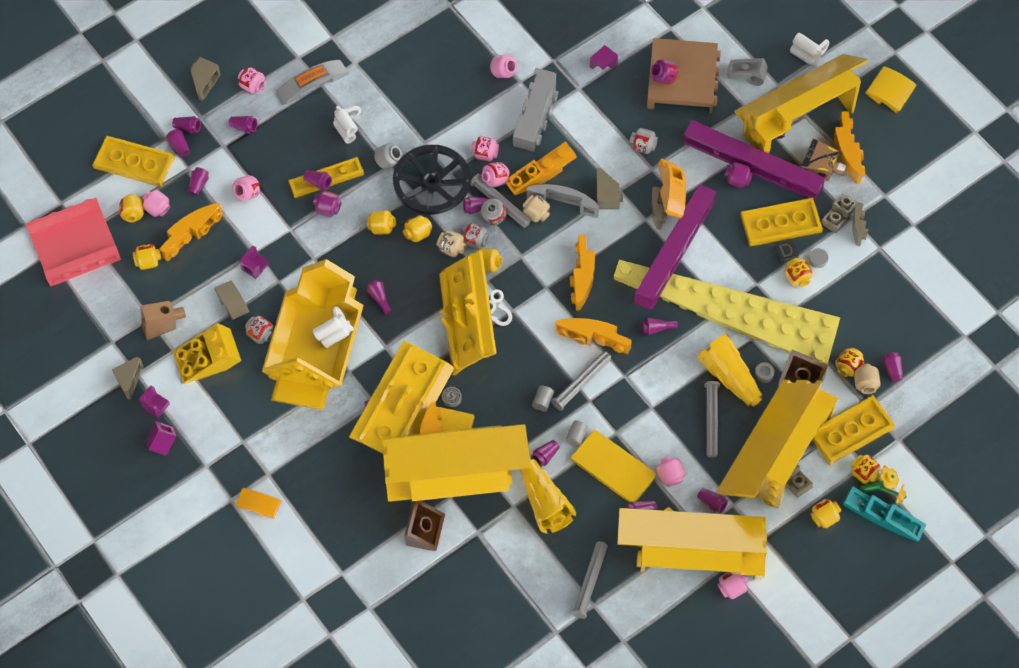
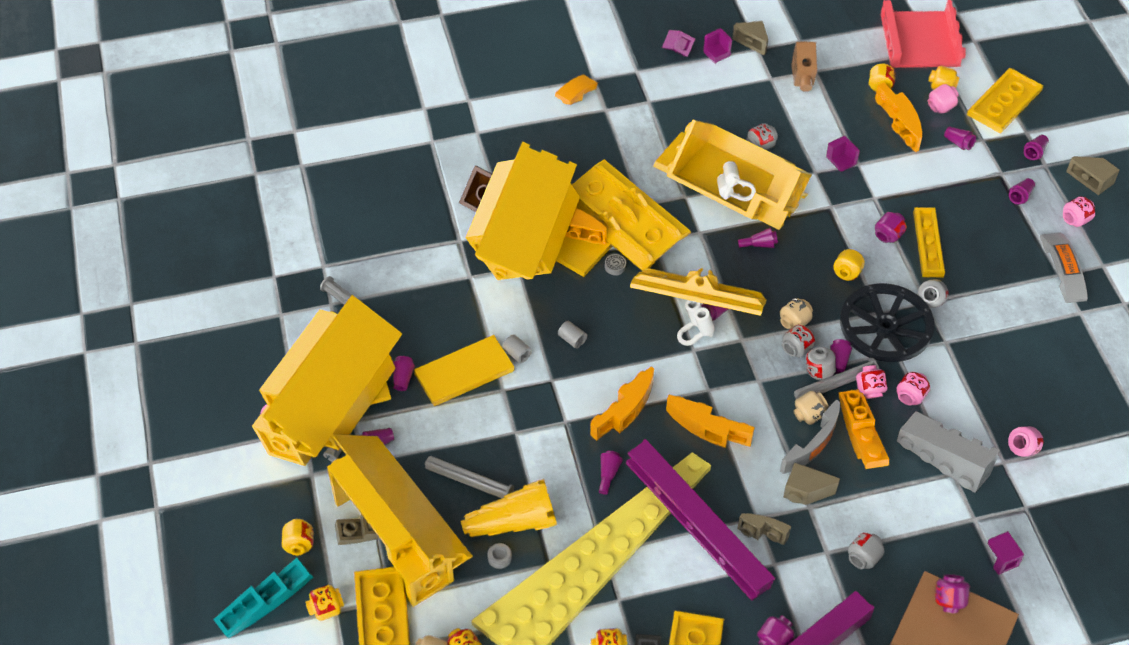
camera: 110 degrees right, 10 degrees down
magenta cone [166,129,190,157] -> none
yellow slope [173,323,241,384] -> none
dark tan slope [214,280,249,321] -> none
bright pink head [233,175,260,201] -> none
magenta cone [303,170,332,190] -> none
white piece [333,105,361,144] -> none
yellow head [403,215,432,243] -> none
yellow head [478,248,503,273] -> none
yellow cone [520,458,576,533] -> none
magenta cone [531,440,560,467] -> none
light grey axle [551,351,611,411] -> none
bright pink head [657,456,686,487] -> none
light orange slope [658,158,686,218] -> none
reddish brown slope [778,349,828,385] -> none
yellow plant [860,465,907,506] -> none

